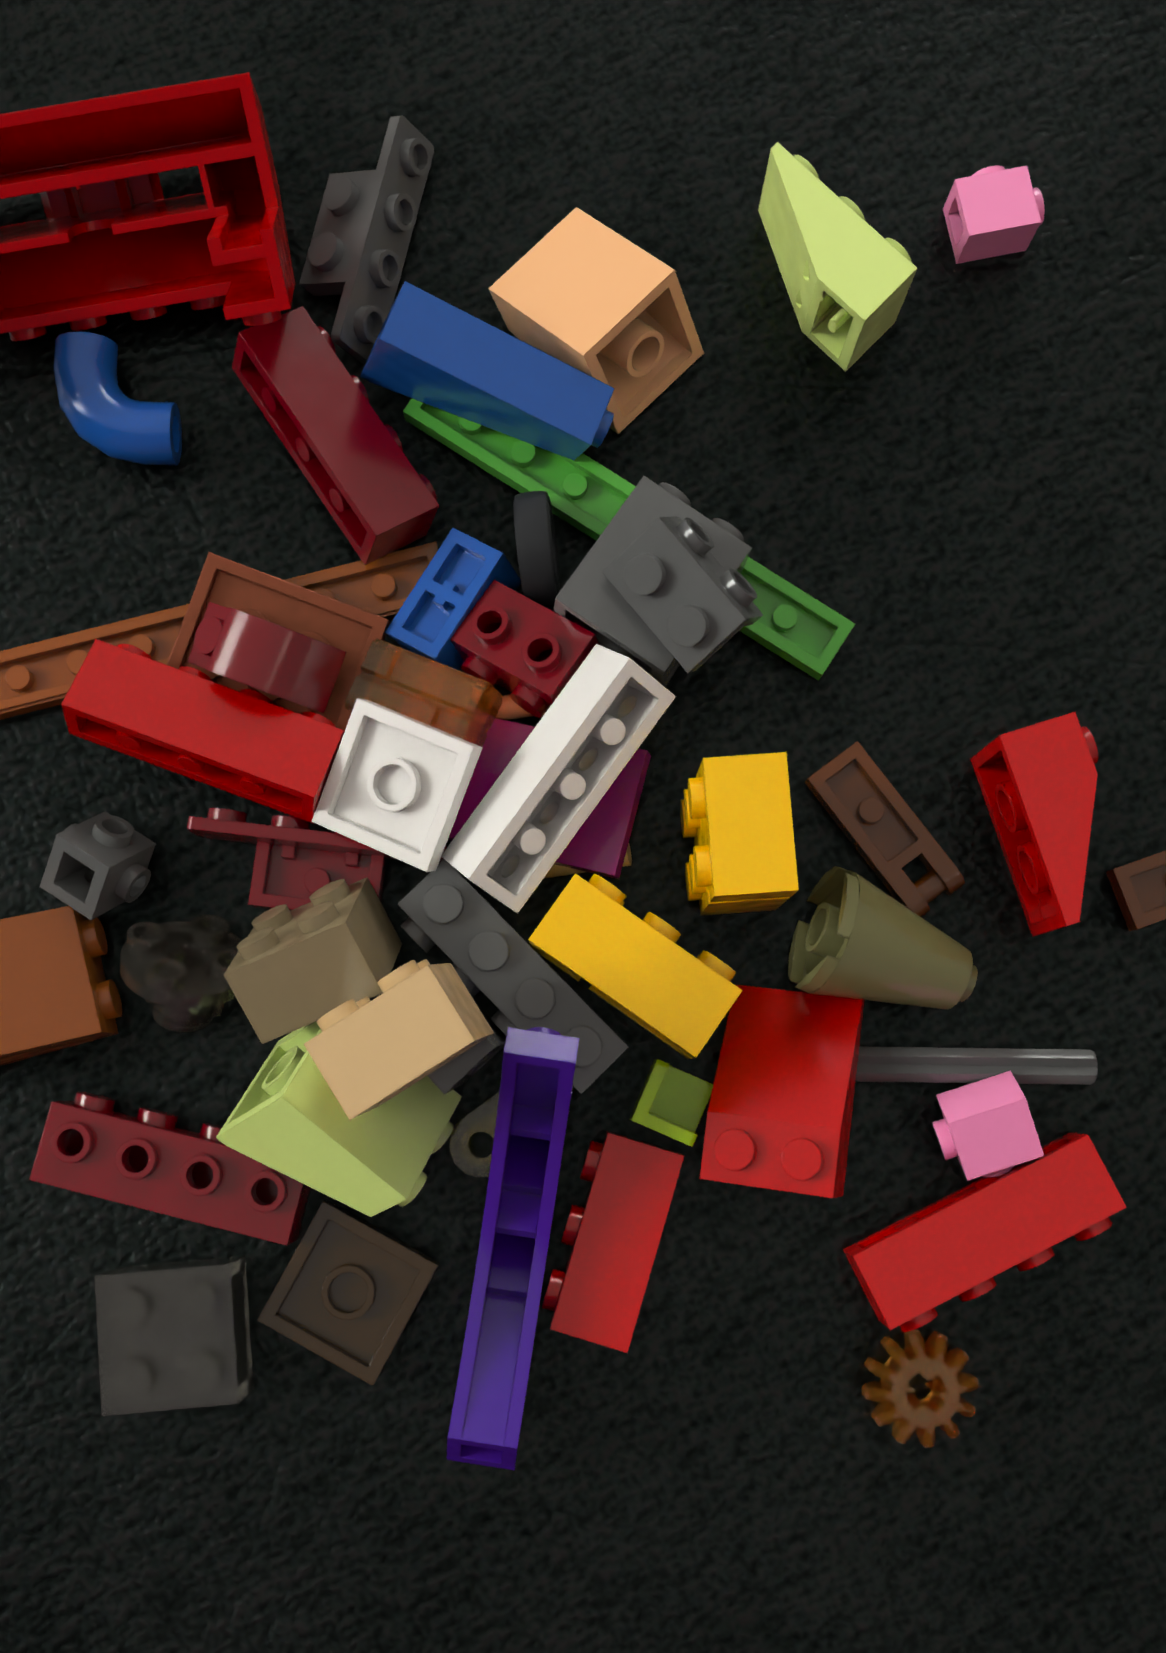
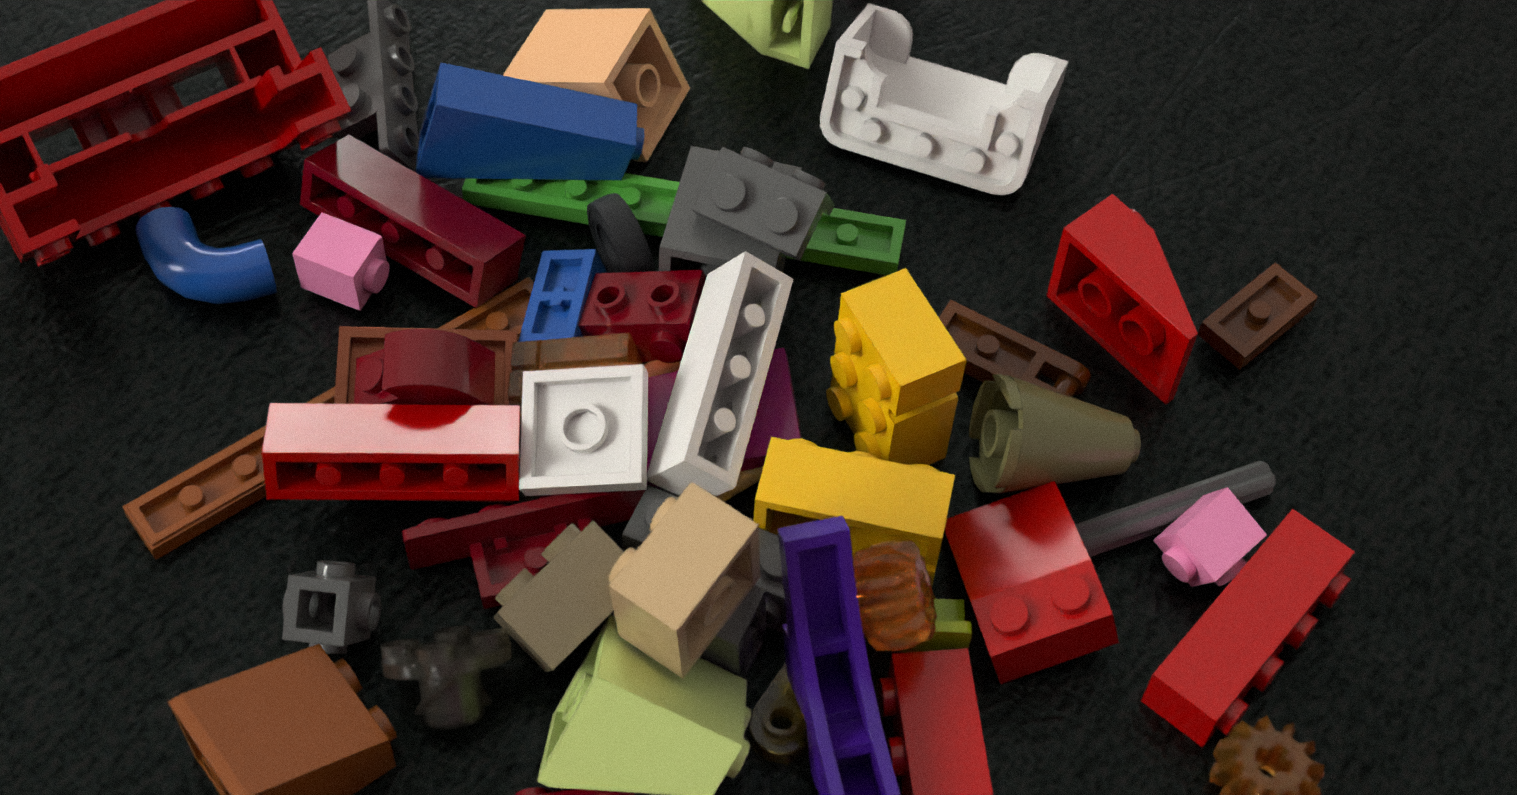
camera: 25 degrees left, 25 degrees down
none -> bright pink brick [292,213,390,311]
none -> white windscreen [820,4,1068,195]
none -> clear orange gear [853,540,937,651]

